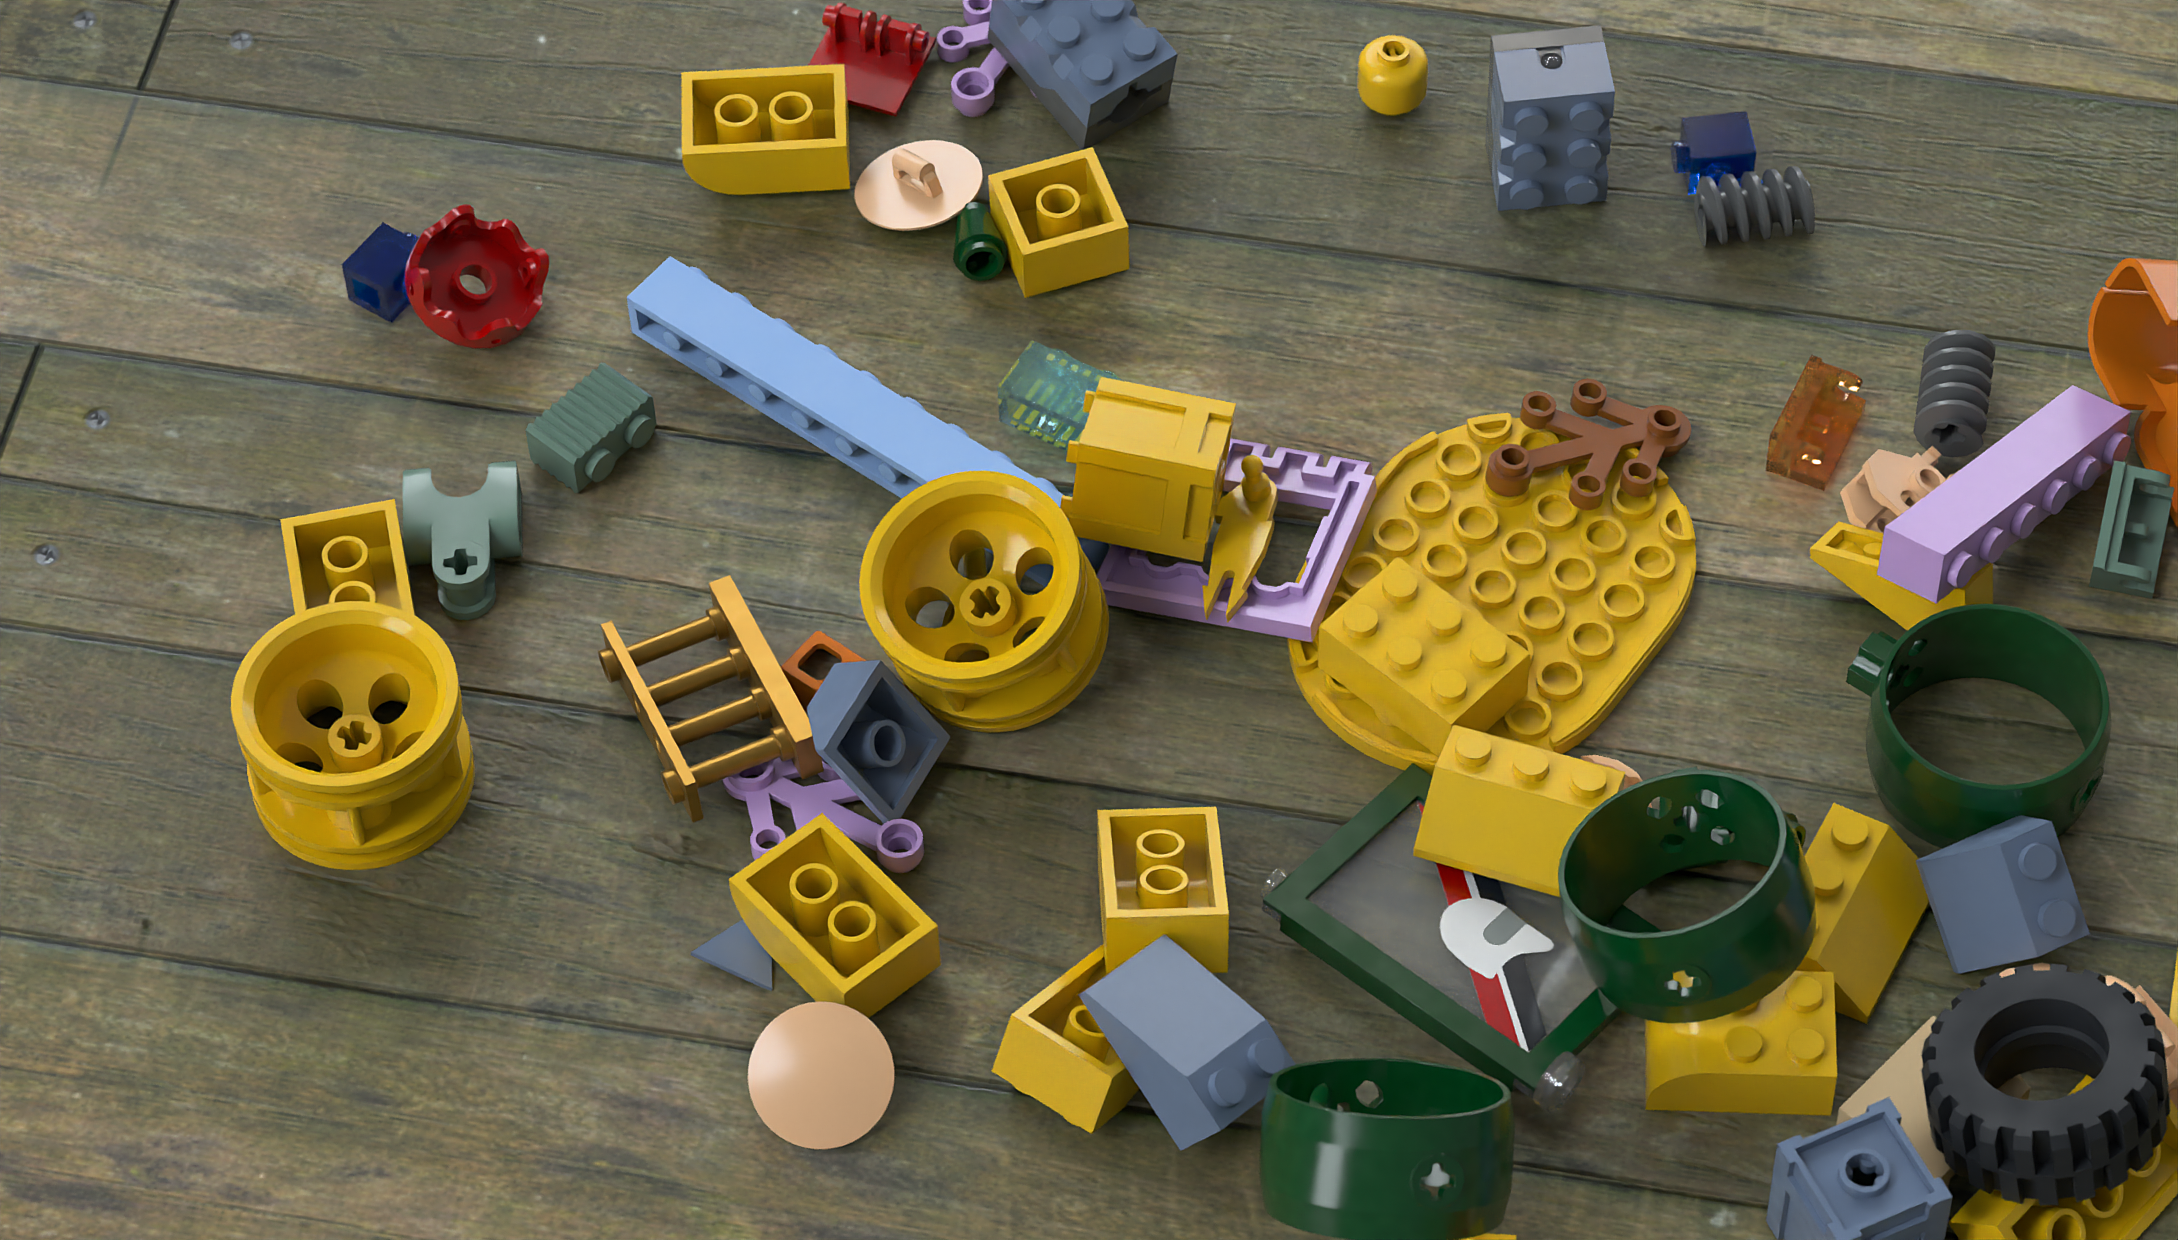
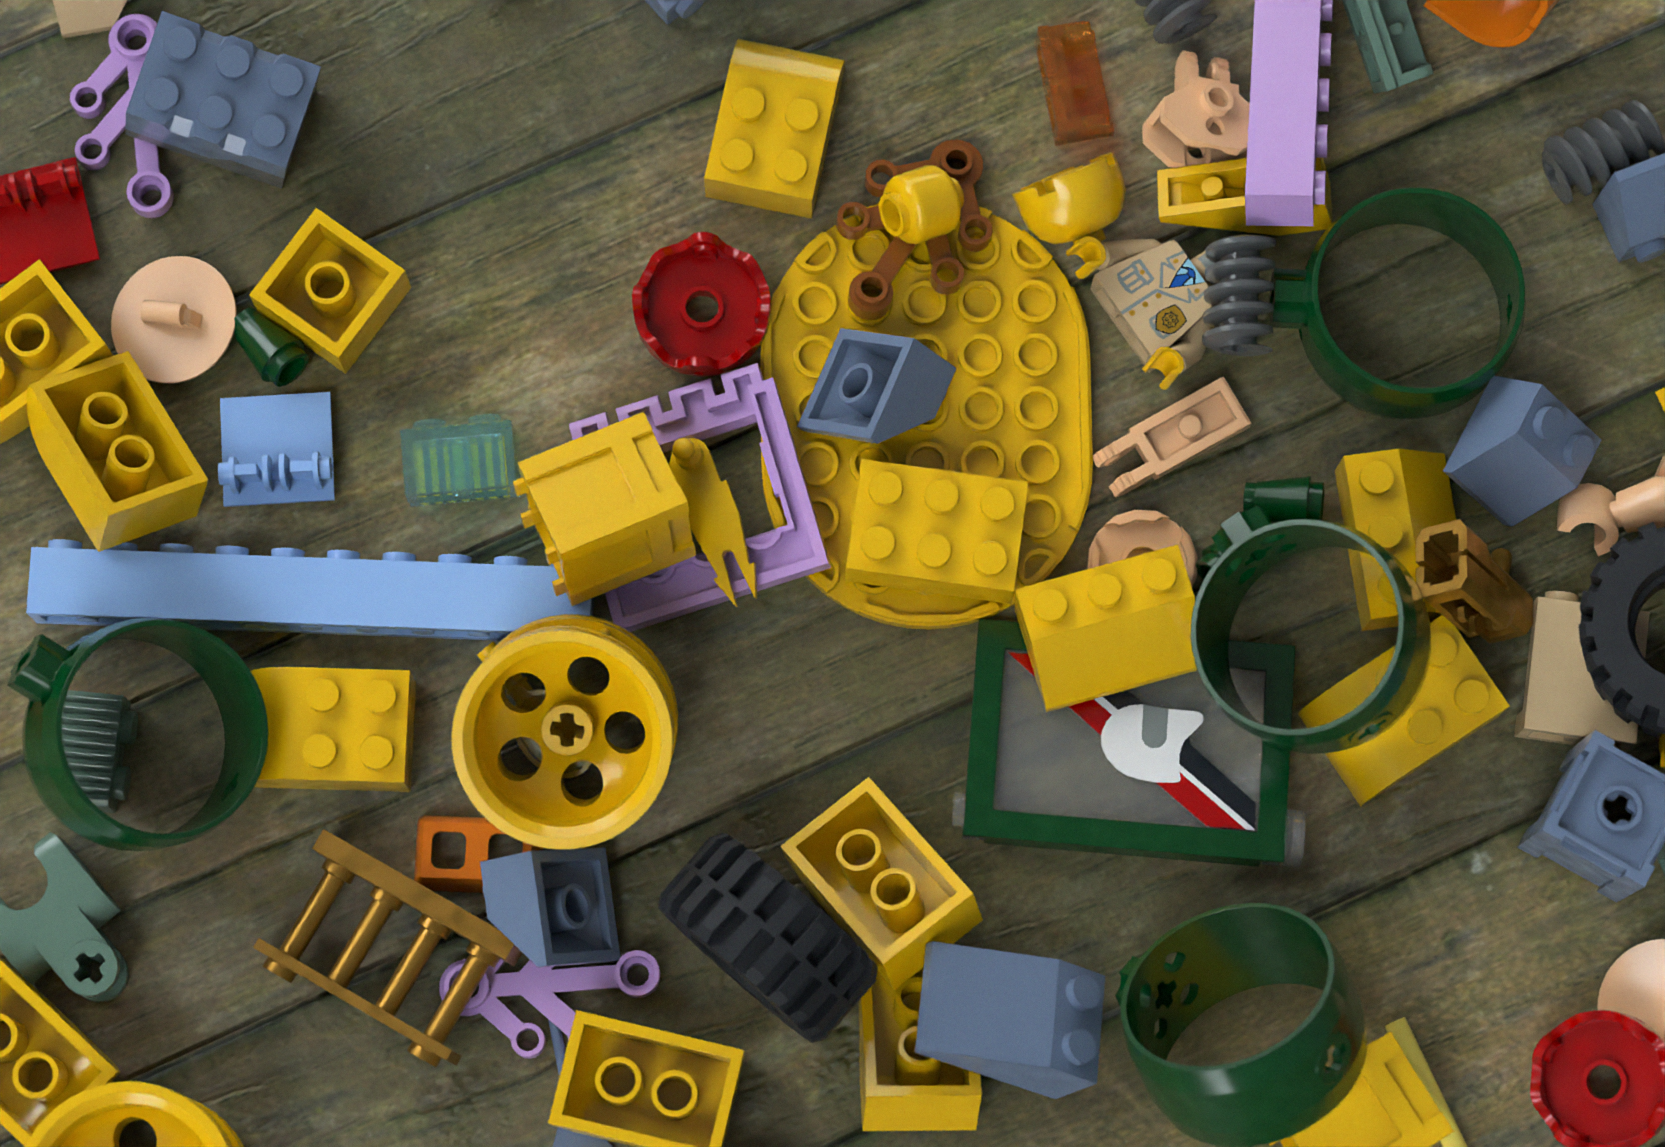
camera: 40 degrees left, 25 degrees up
none -> dark green cylinder [7,618,268,852]
none -> yellow brick [26,351,208,552]
none -> light blue hinge [218,392,335,507]
none -> yellow brick [251,667,416,792]
none -> red plate [632,232,771,377]
none -> black tyre [658,833,878,1043]
none -> yellow brick [704,39,845,219]
none -> sand blue slope [797,328,956,444]
none -> yellow head [879,165,964,244]
none -> yellow cylinder [1012,152,1126,244]
none -> tan torso [1066,236,1214,390]
none -> light nougat hinge [1093,377,1252,498]
none -> dark grey piece [1202,235,1276,356]
none -> pearl gold piece [1416,519,1533,644]

